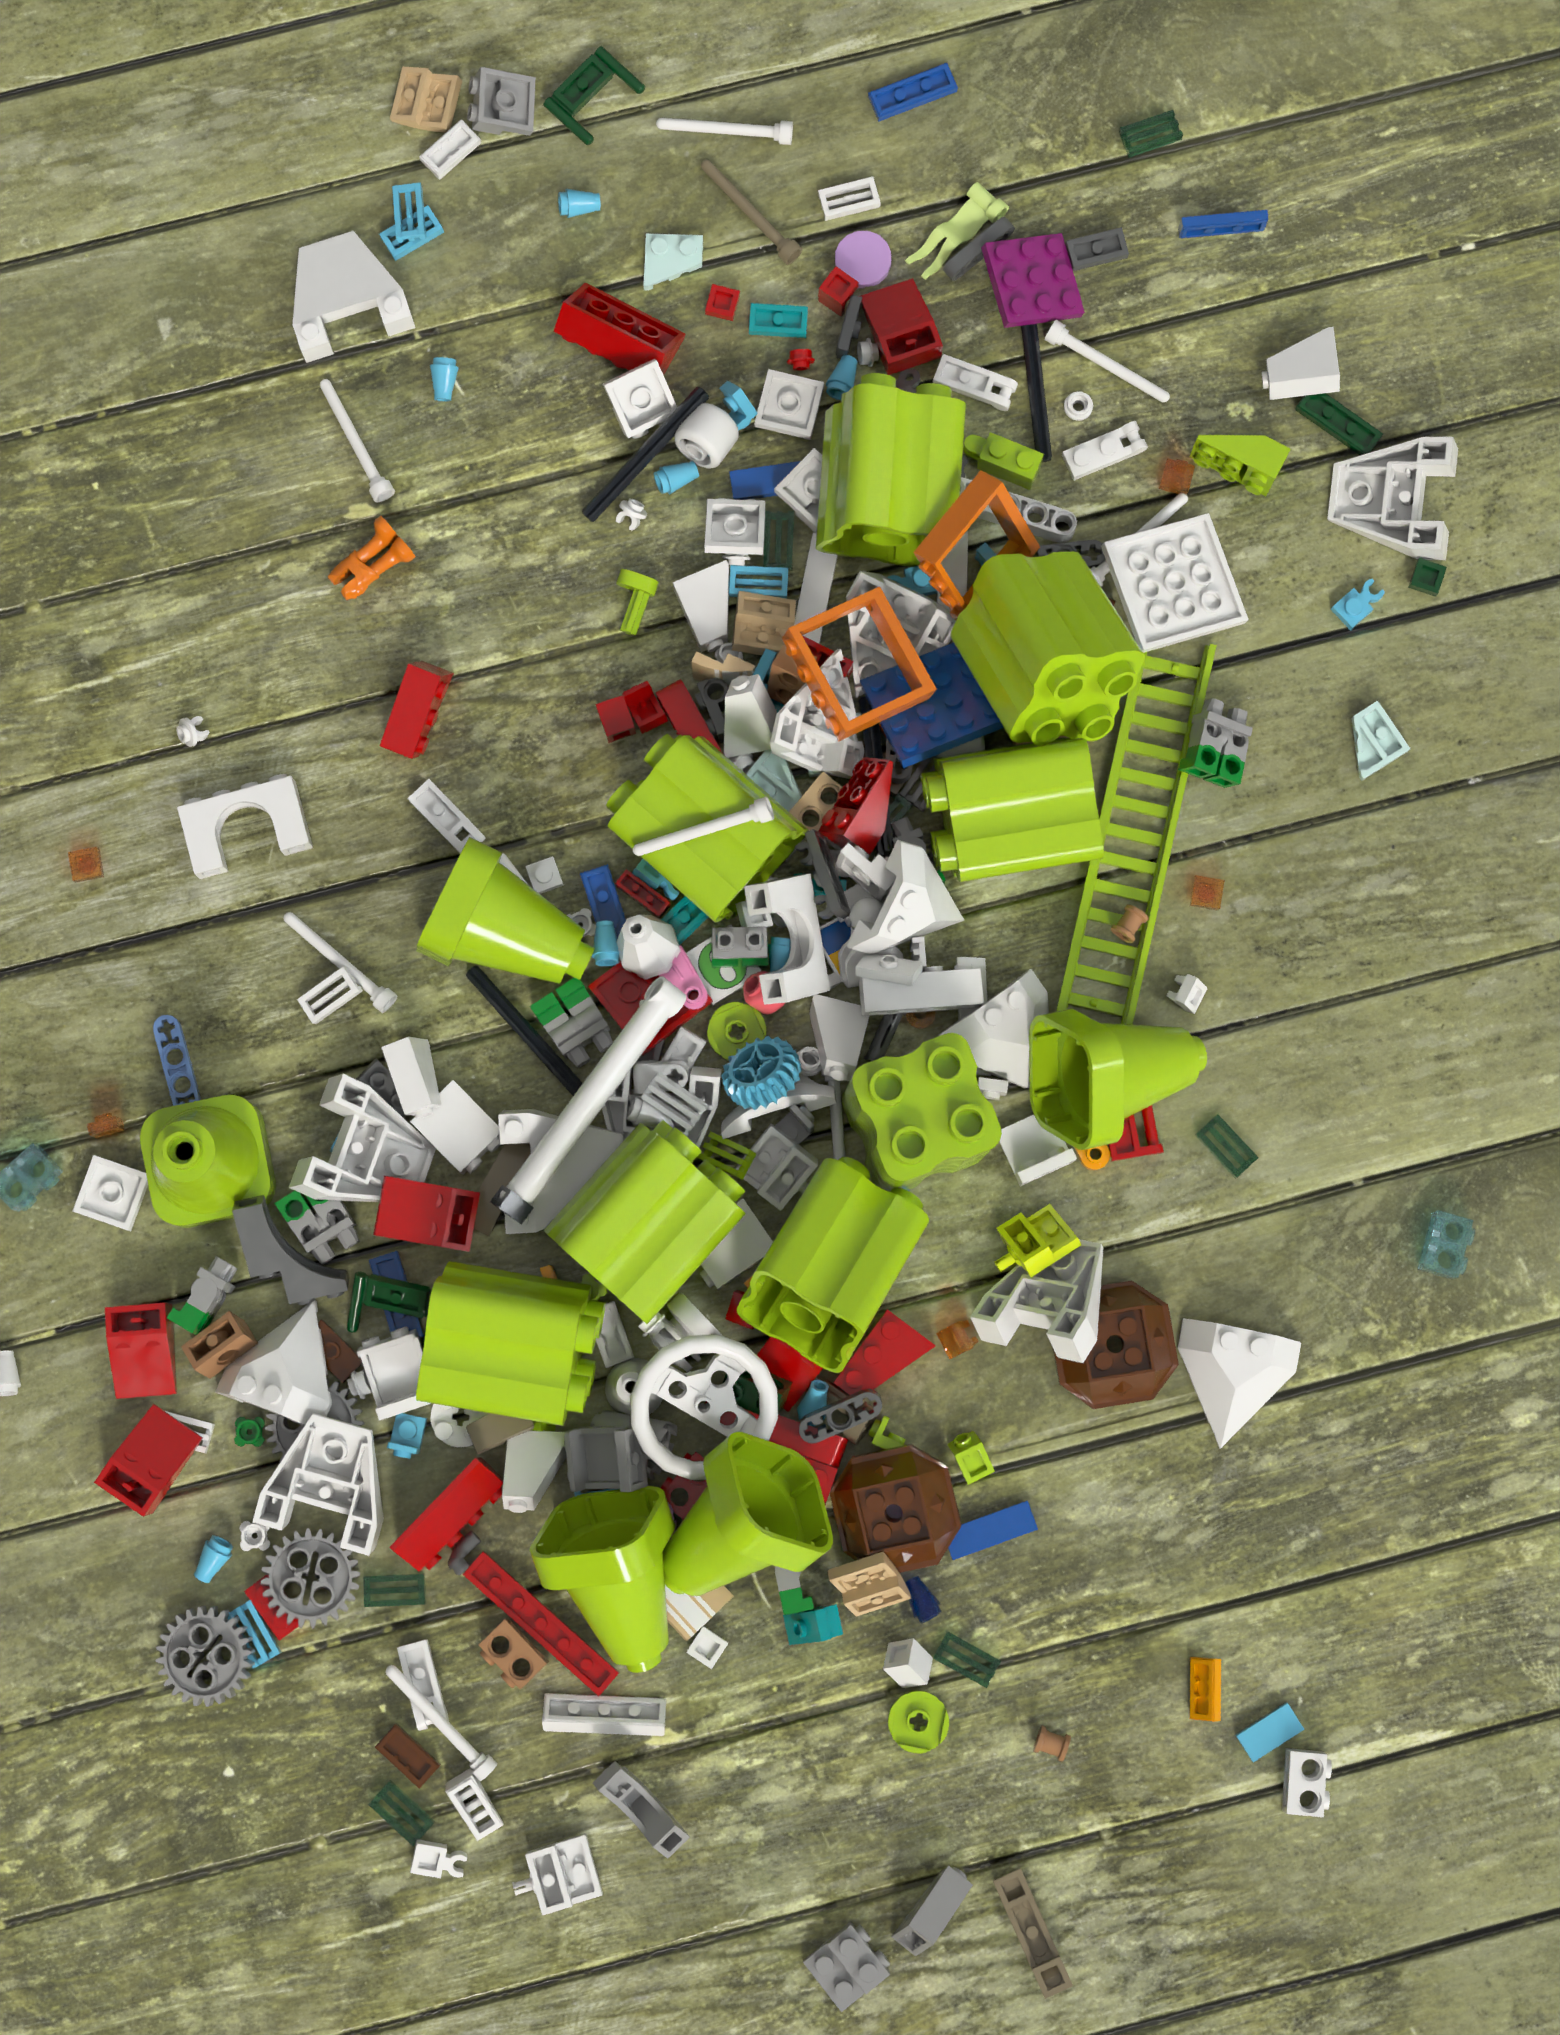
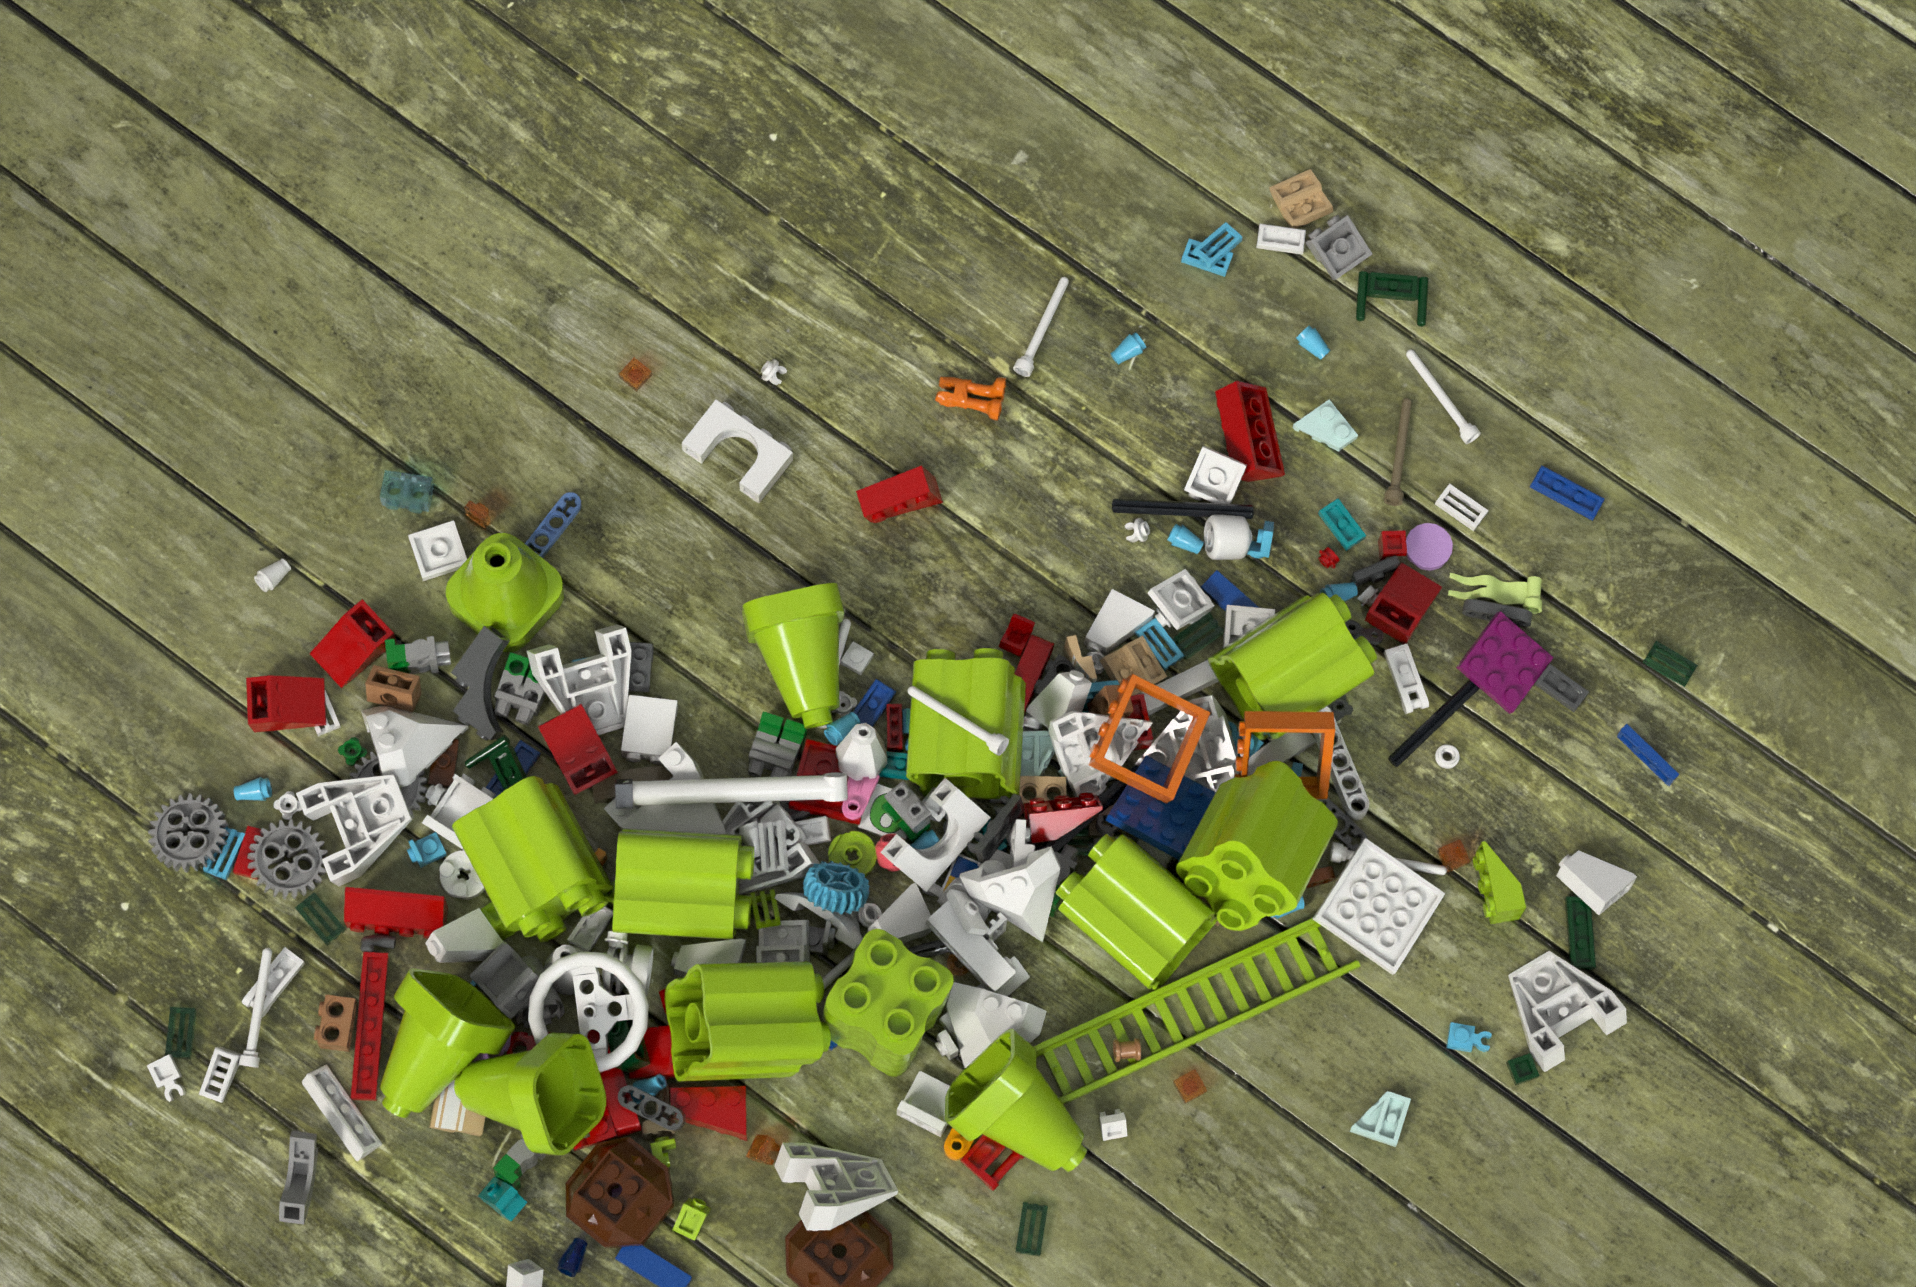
camera: 45 degrees right, 10 degrees down
white piece [283,912,398,1013] -> none
white wedge [292,231,416,363] -> none
white tile [297,966,363,1024] -> none
reddish brown plate [375,1723,441,1789] -> none
white slope [382,1037,441,1119] -> none
white plate [407,779,486,854] -> none
black axle [466,965,583,1096] -> none
dark tan slope [466,1413,534,1455] -> none
white plate [512,1833,603,1916] -> none
red panel [595,695,636,743] -> none
lime piece [616,569,659,636] -> none
white plate [686,1626,729,1669] -> none
red plate [705,284,740,321] -> none
white plate [754,369,824,440] -> none
tan slope [828,1552,911,1617] -> none
lime brick [963,432,1044,490] -> none
neon yellow plate [994,1204,1081,1277] -> none
white piece [1044,320,1170,403] -> none
white plate [1062,421,1148,481] -> none
hips [1178,698,1253,788] -> none

